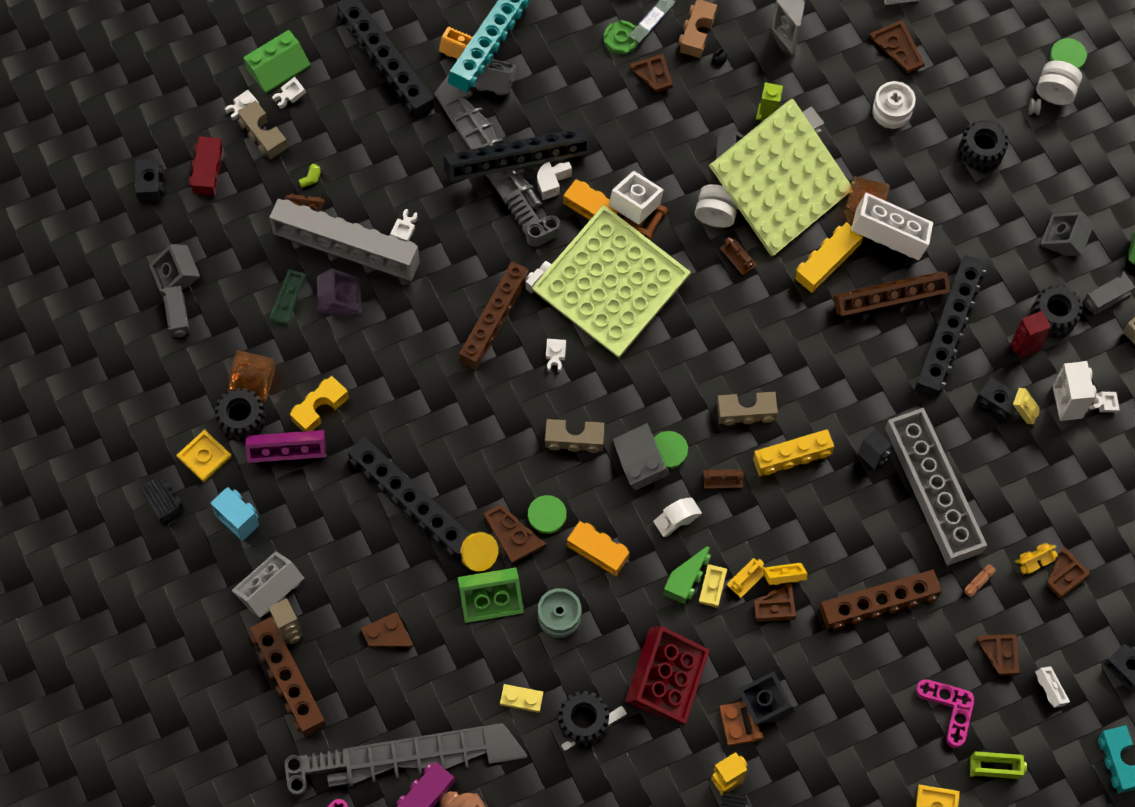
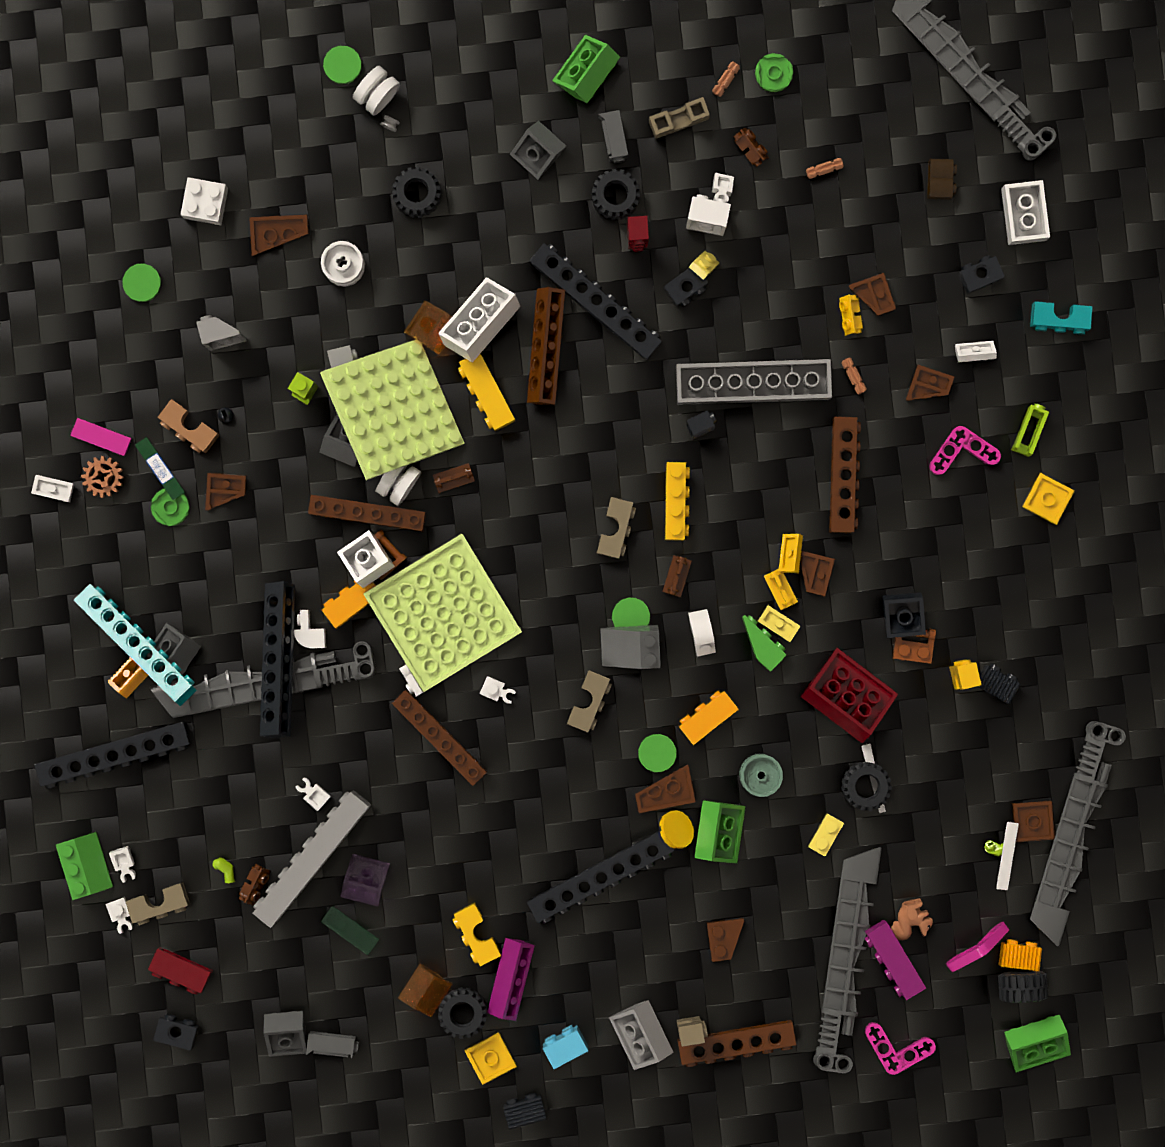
camera: 70 degrees left, 20 degrees up
none -> reddish brown brick [308,495,426,532]

